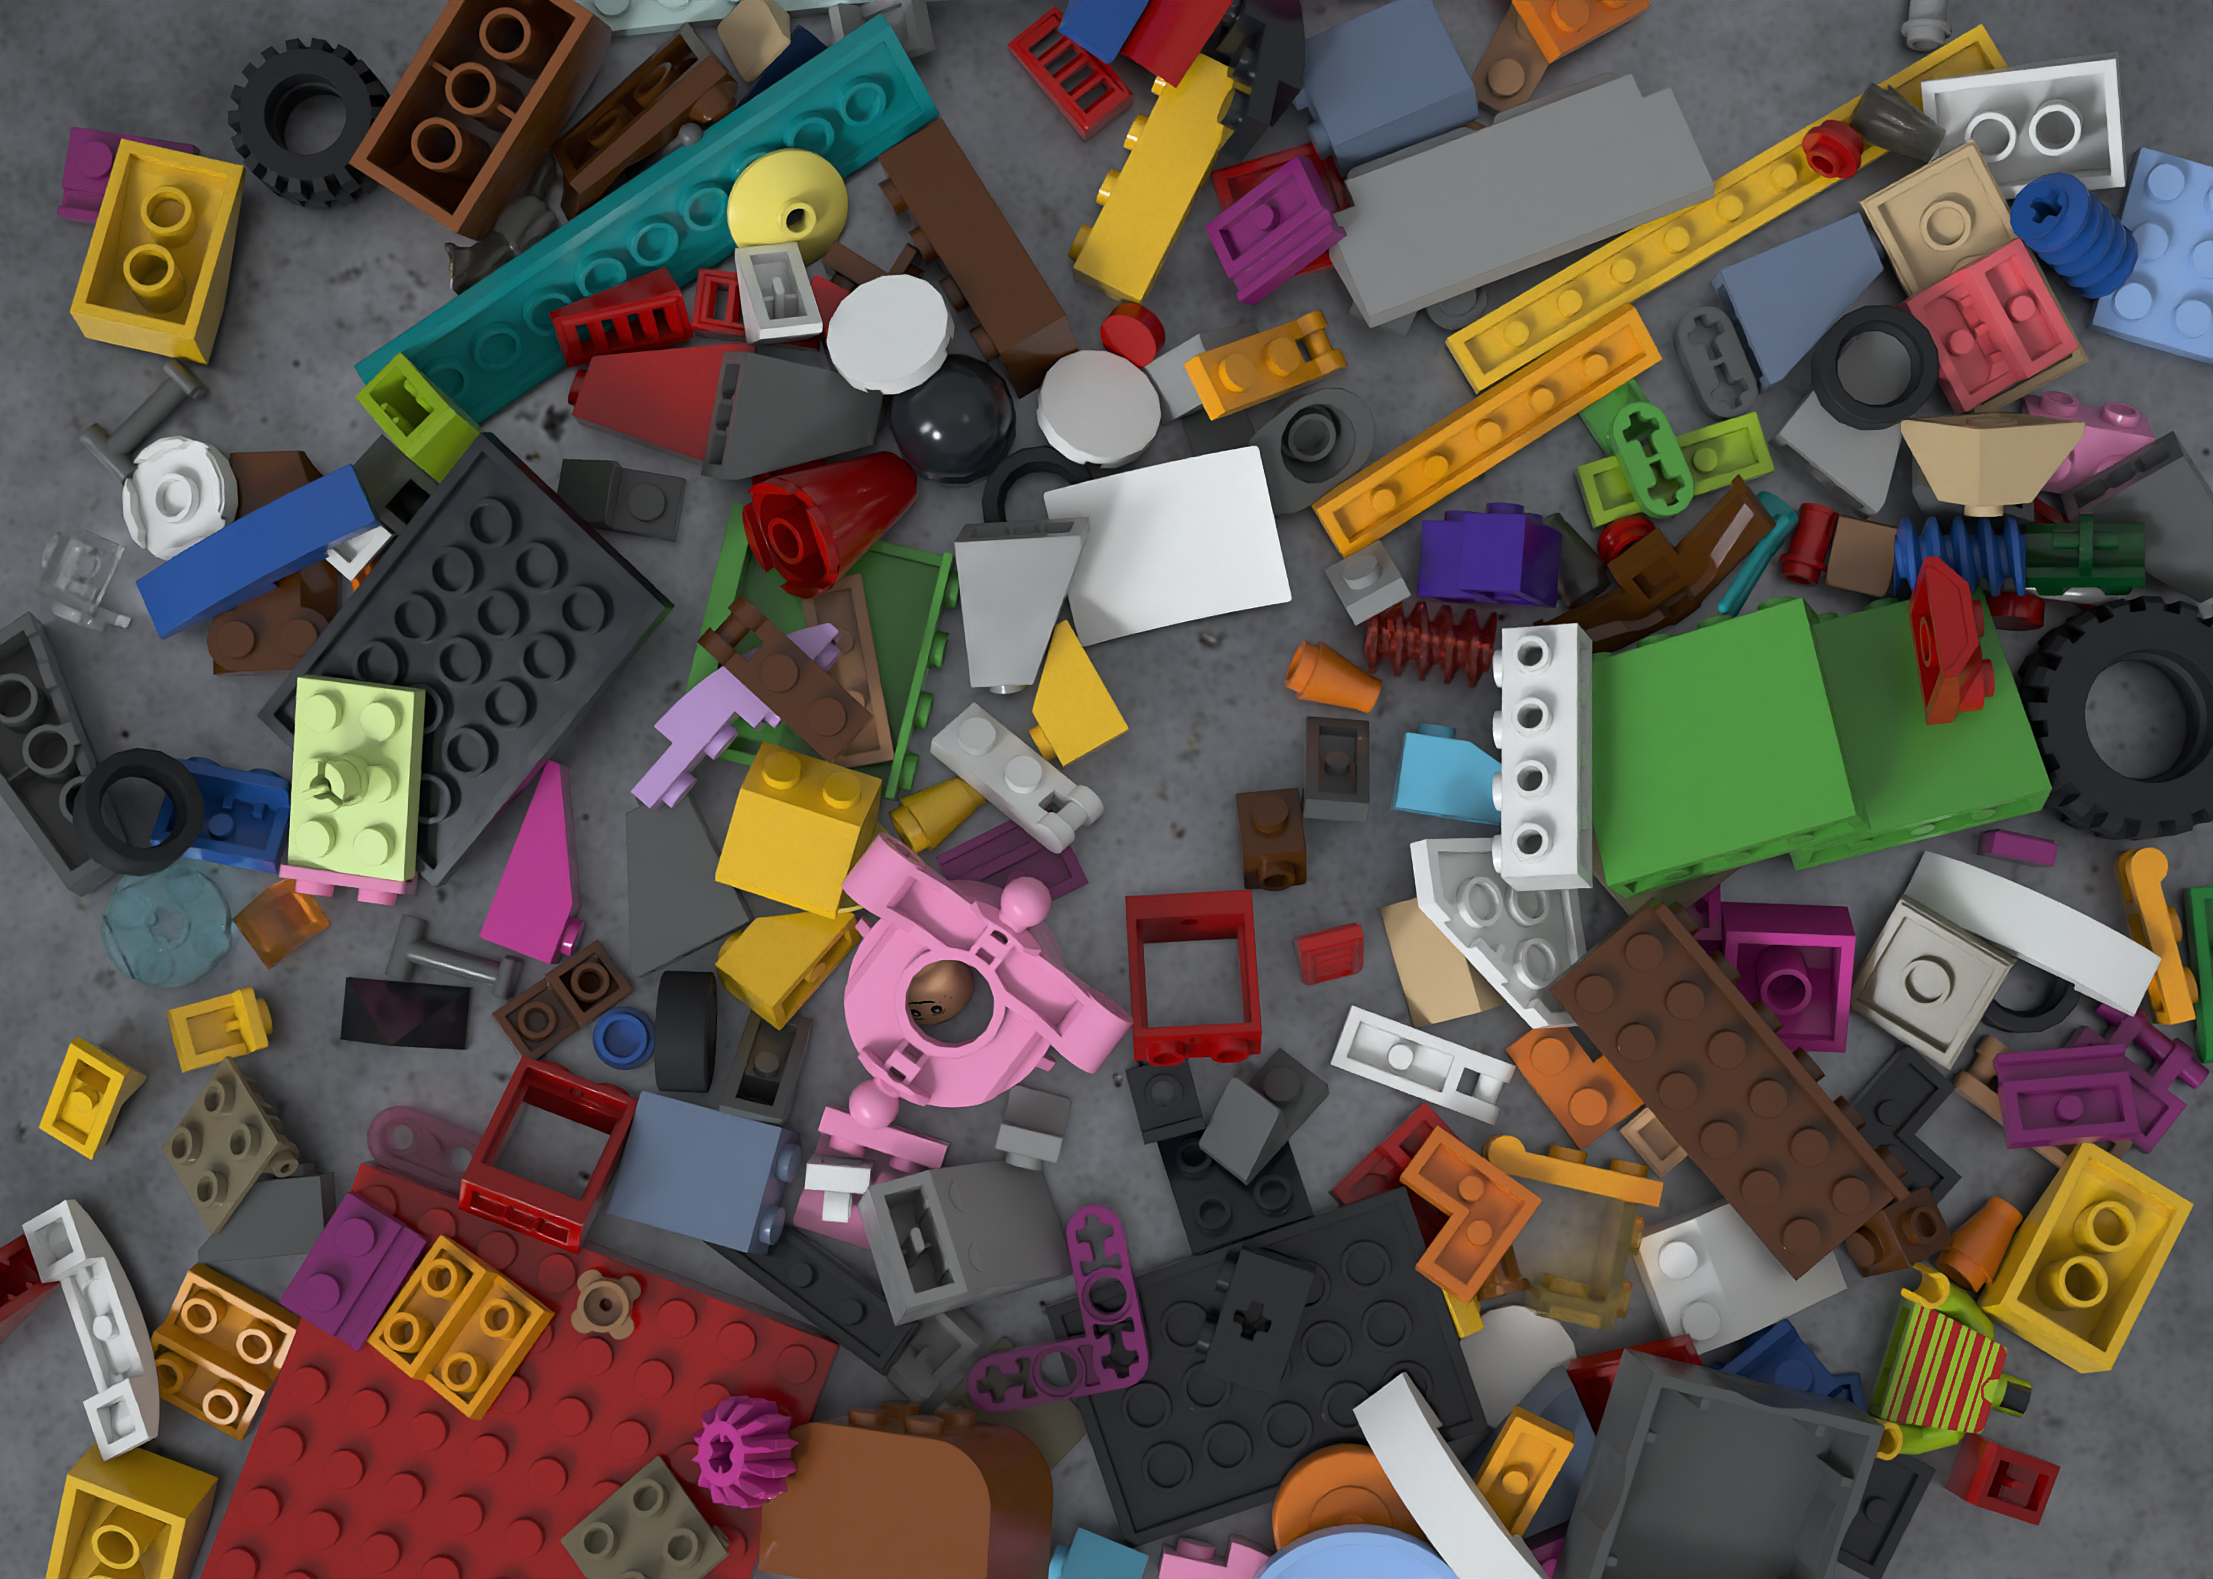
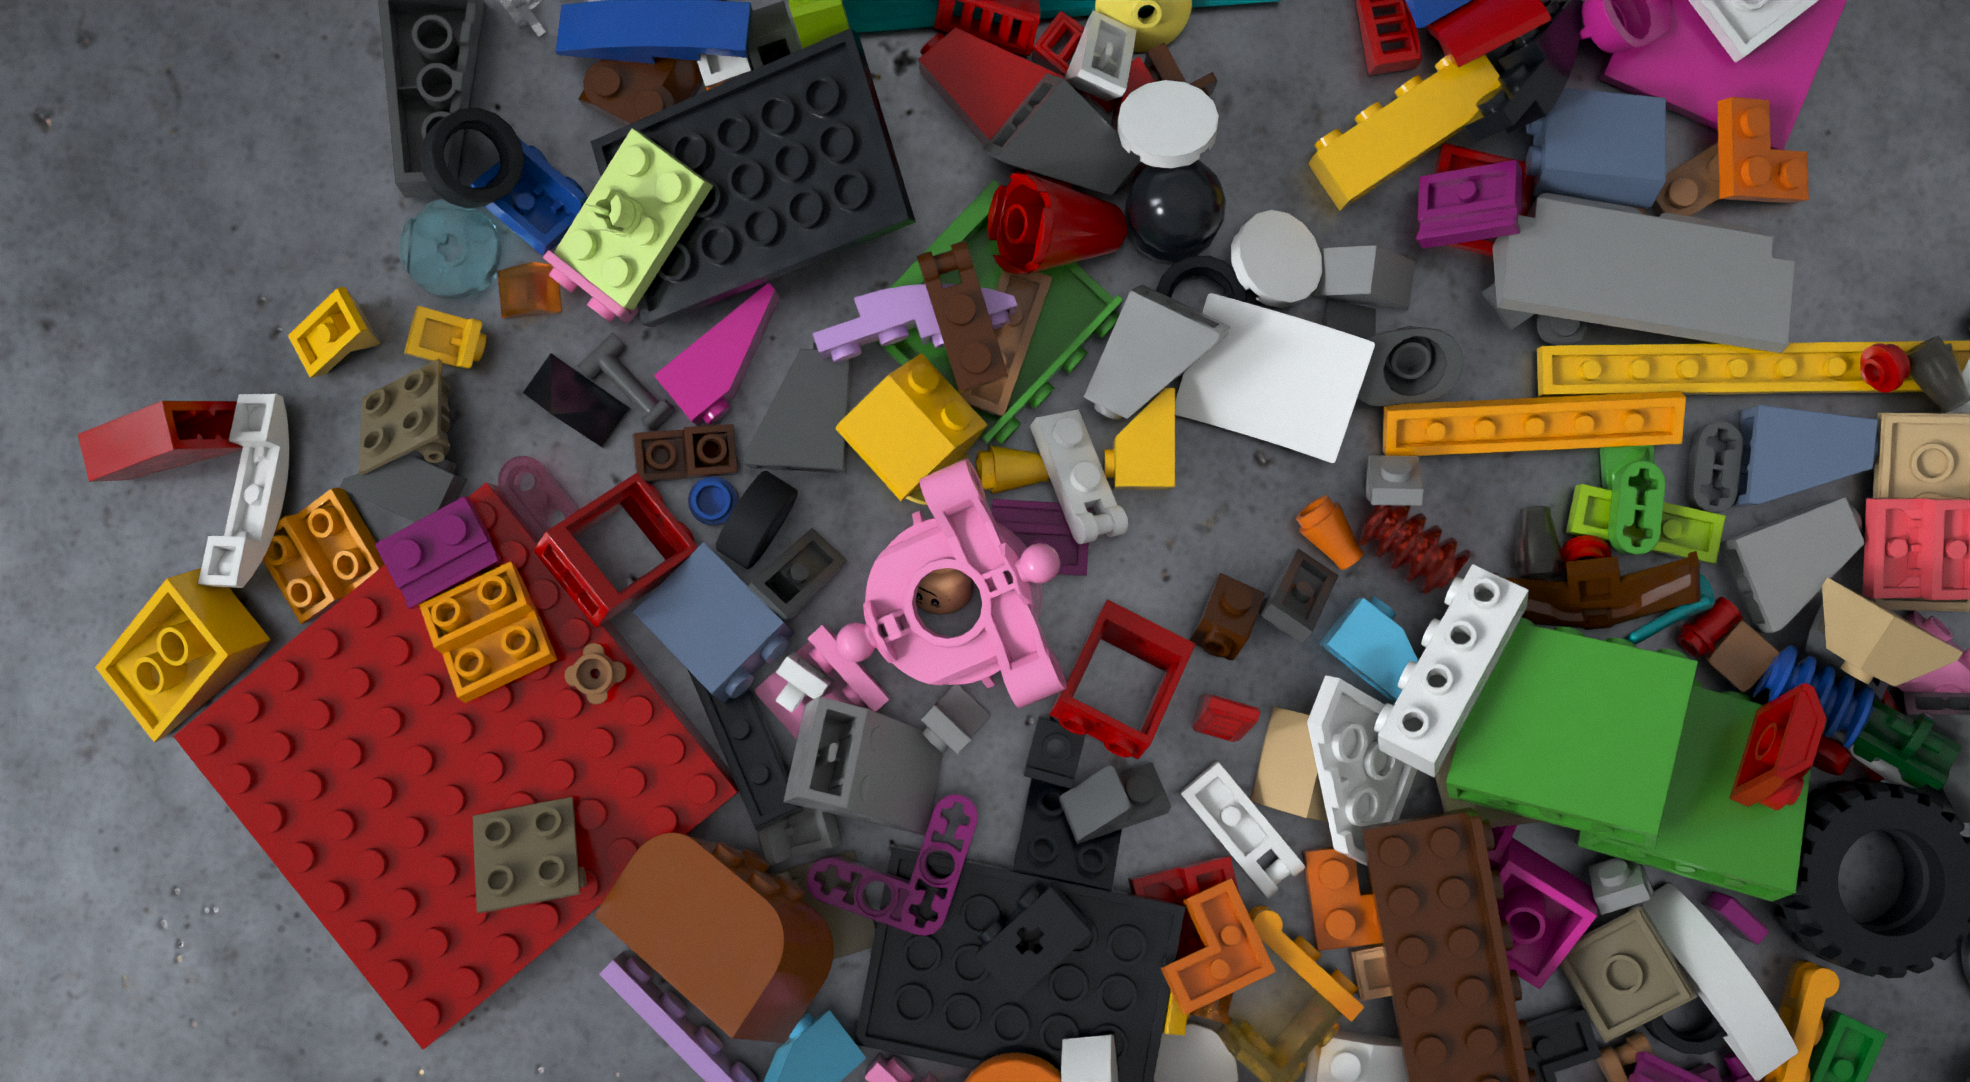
camera: 30 degrees right, 0 degrees up
dark grey slope [557,459,687,542] -> none
dark pink gear [690,1395,799,1509] -> none
yellow slope [715,912,861,1031] -> none
reddish brown wedge [877,118,1079,400] -> none
red tile [1100,303,1166,367] -> none
light orange plate [1183,309,1348,421] -> none
dark purple brick [1417,502,1562,608] -> none
black tyre [1811,305,1939,430] -> none
none -> light grey bracket [1588,857,1654,915]

